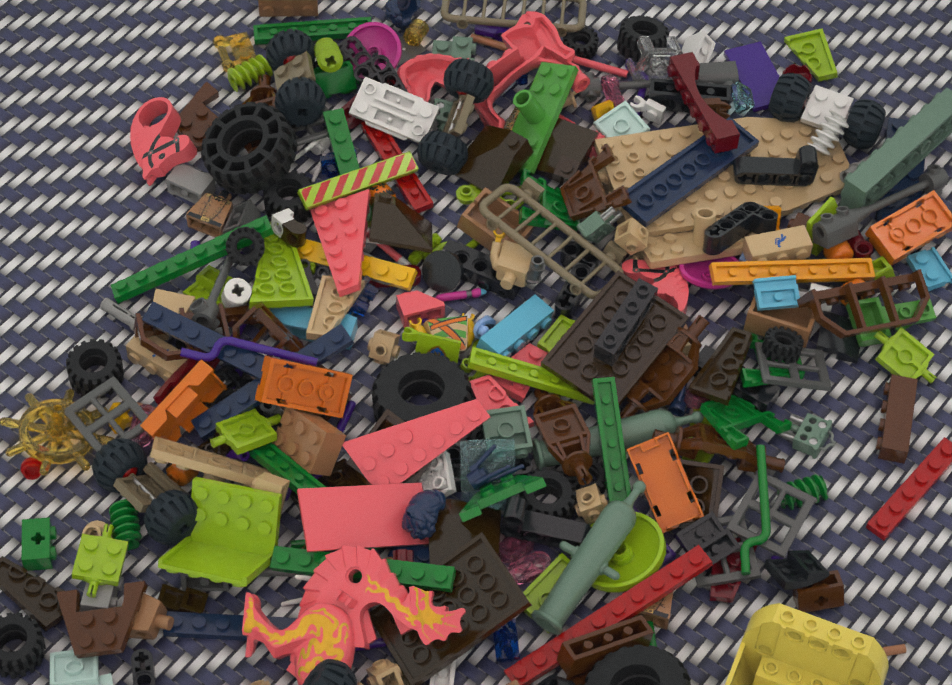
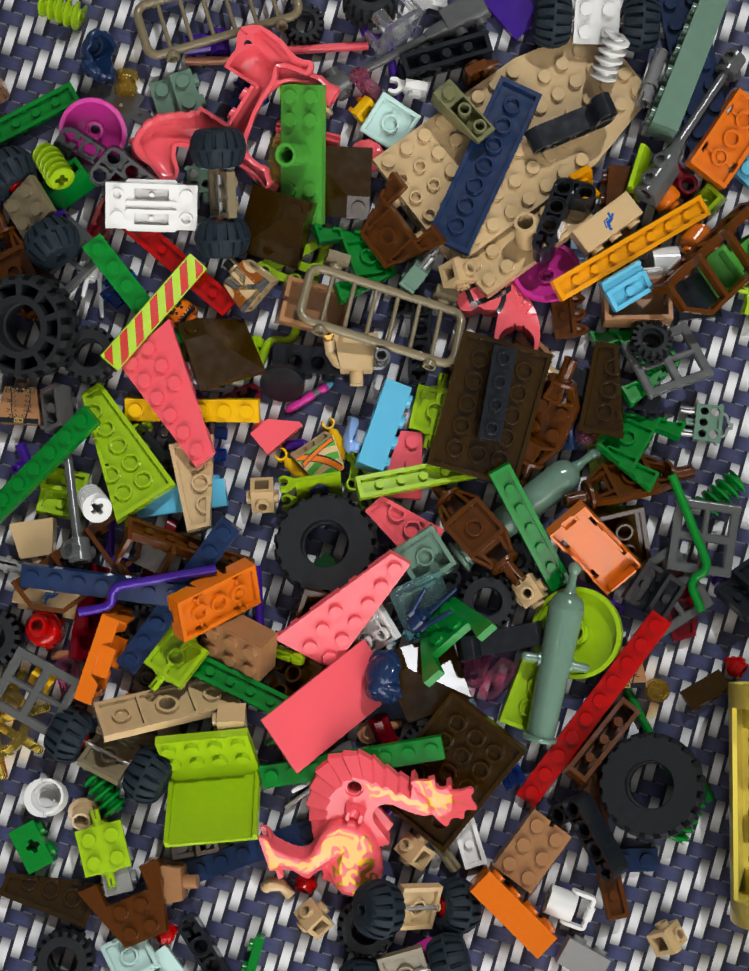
camera: 25 degrees left, 30 degrees up
black tyre [226,227,265,267] -> none
dark brown leg [271,208,307,247] -> none
dark red arch [667,52,740,154] -> none
clear light blue bracket [731,82,755,114] -> none
none -> white helmet [23,778,69,818]
none -> red piece [25,610,66,651]
none -> red plate [156,923,178,945]
none -> torso [223,258,279,313]
none -> tan arm [260,876,295,900]
none -> lime axle [276,644,306,666]
none -> red plate [295,875,318,895]
none -> olive slope [431,79,496,144]
none -> reddish brown plate [550,293,589,341]
none -> clear yellow wheel [643,678,670,702]
none -> dark brown tile [680,669,728,713]

